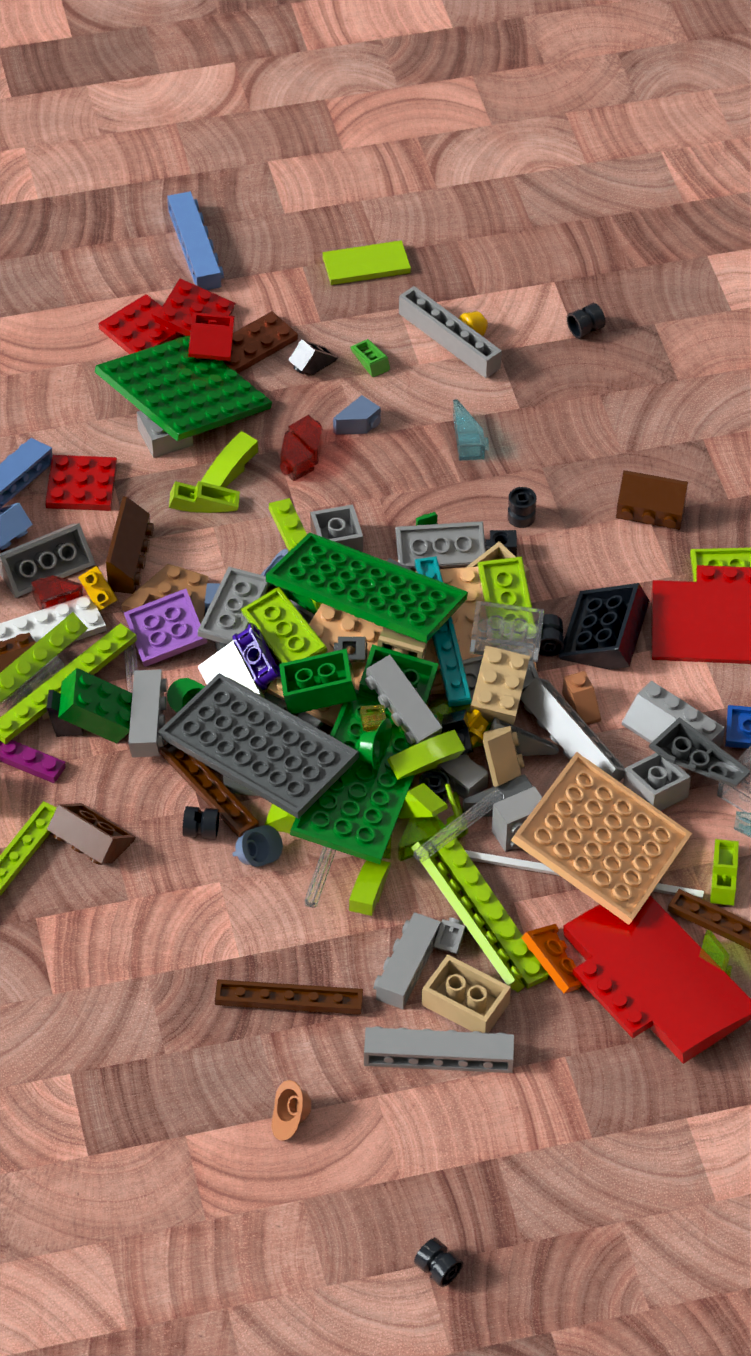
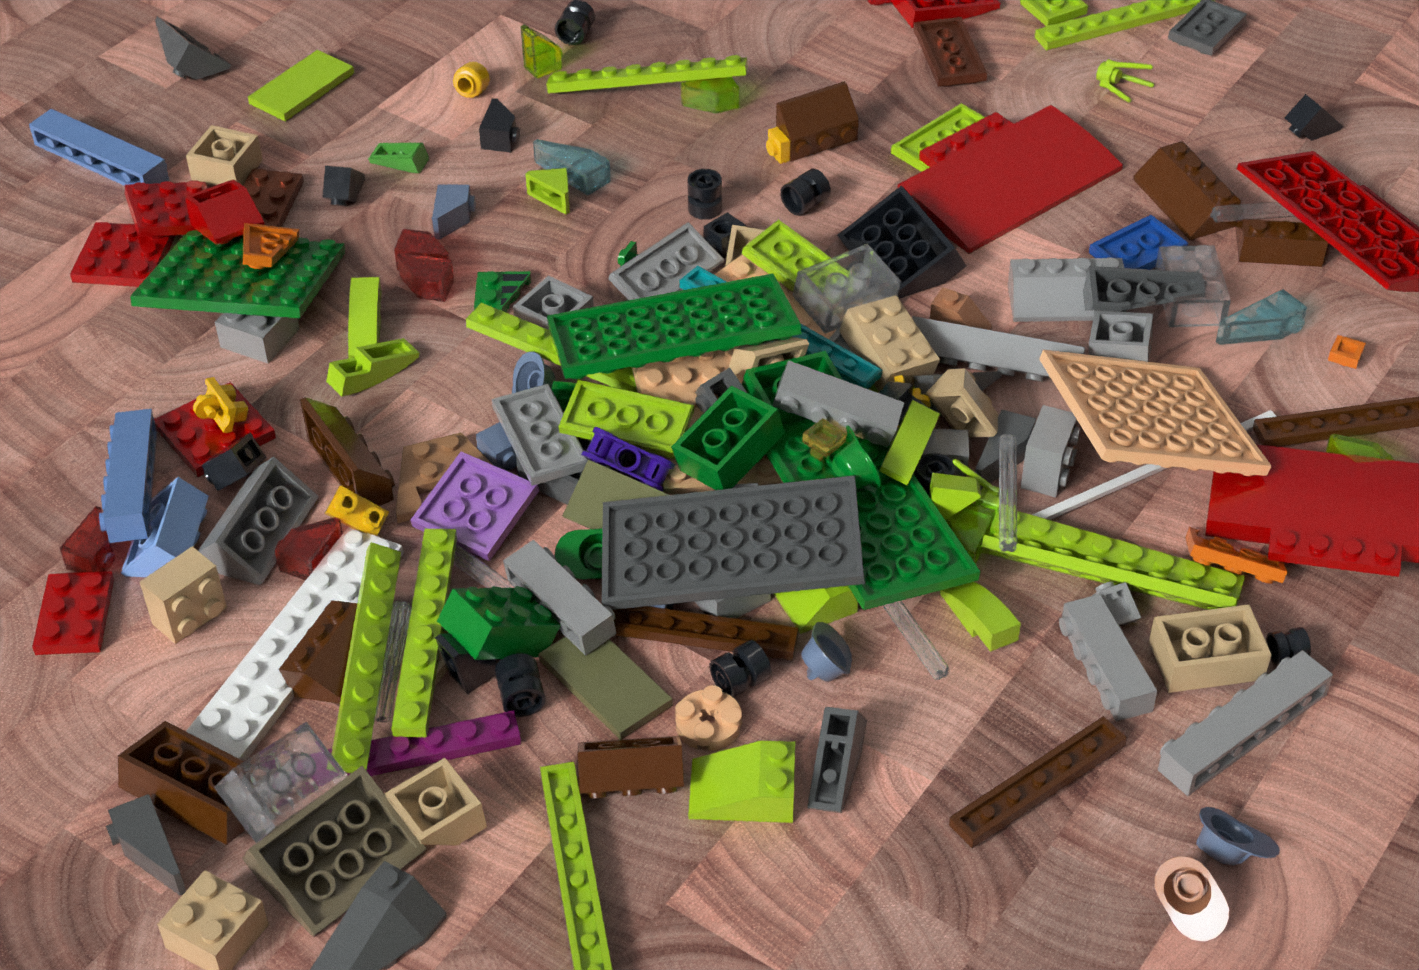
camera: 40 degrees left, 5 degrees down
light grey brick [399,286,502,378] -> none
lime slope [710,839,739,906] -> none
none -> dark grey wedge [155,16,231,80]
none -> tan brick [186,125,263,186]
none -> yellow hips [193,377,248,433]
none -> black slope [201,432,267,491]
none -> orange wing [243,223,300,269]
none -> green wing [474,271,531,312]
none -> black slope [479,98,520,153]
none -> black wheel [495,653,546,717]
none -> clear neon green slope [520,24,563,79]
none -> lime slope [525,168,570,215]
none -> olive tile [539,637,673,740]
none -> lime plate [546,55,748,93]
none -> light nougat plate [675,685,742,750]
none -> clear neon green slope [681,77,739,114]
none -> lime slope [688,740,795,823]
none -> yellow plate [766,127,790,164]
none -> black wheel [780,168,831,216]
none -> dark grey slope [807,706,867,813]
none -> sand blue piece [1196,807,1280,865]
none -> black wheel [1266,627,1311,665]

